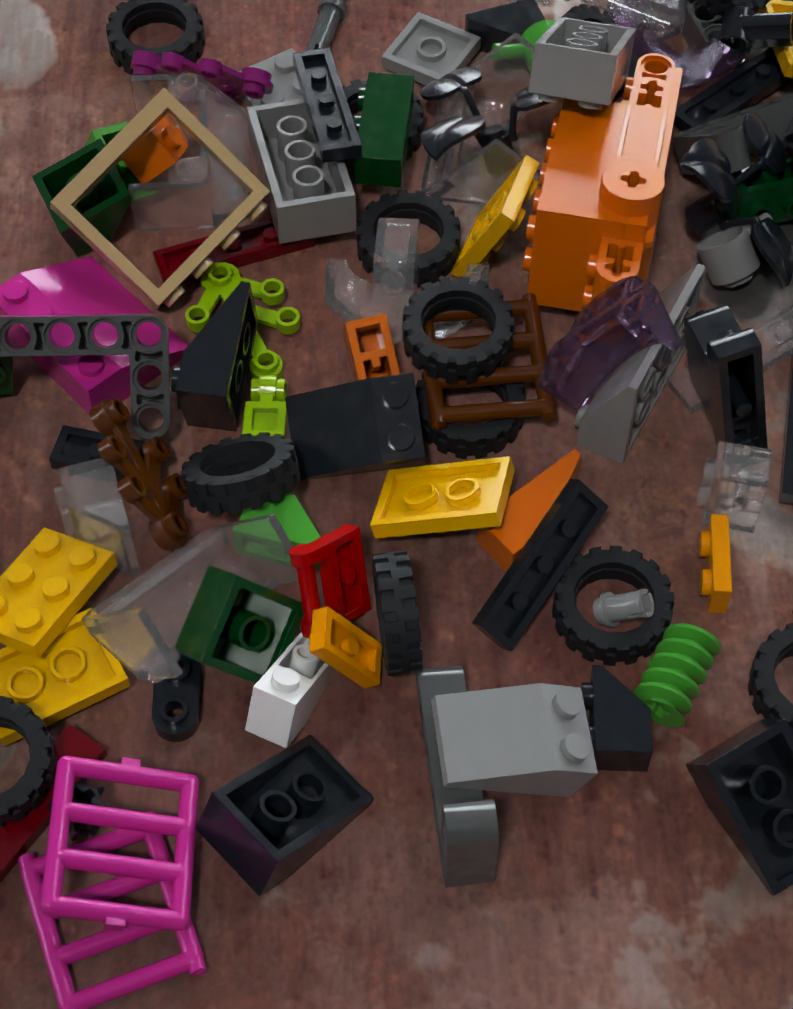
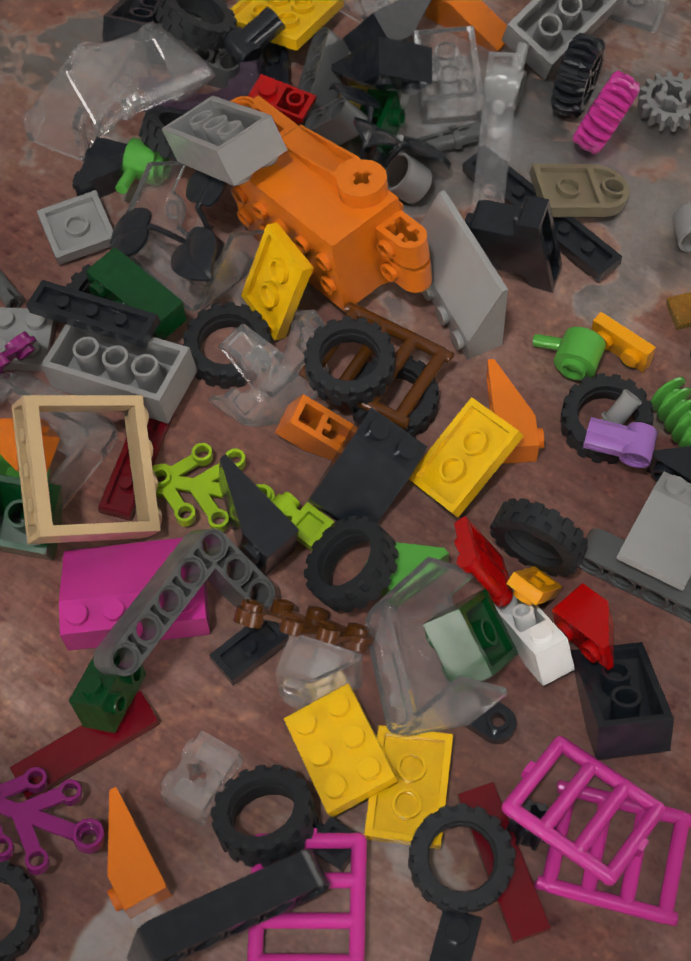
camera: 50 degrees left, 5 degrees up
black plate [472,479,609,651] -> none
clear purple windscreen [537,276,682,410] -> none
clear brick [696,441,772,533] -> none
none -> red slope [248,74,317,124]
none -> bright green piece [533,327,606,380]
none -> red slope [552,583,614,670]
none -> medium lavender piece [583,417,658,468]

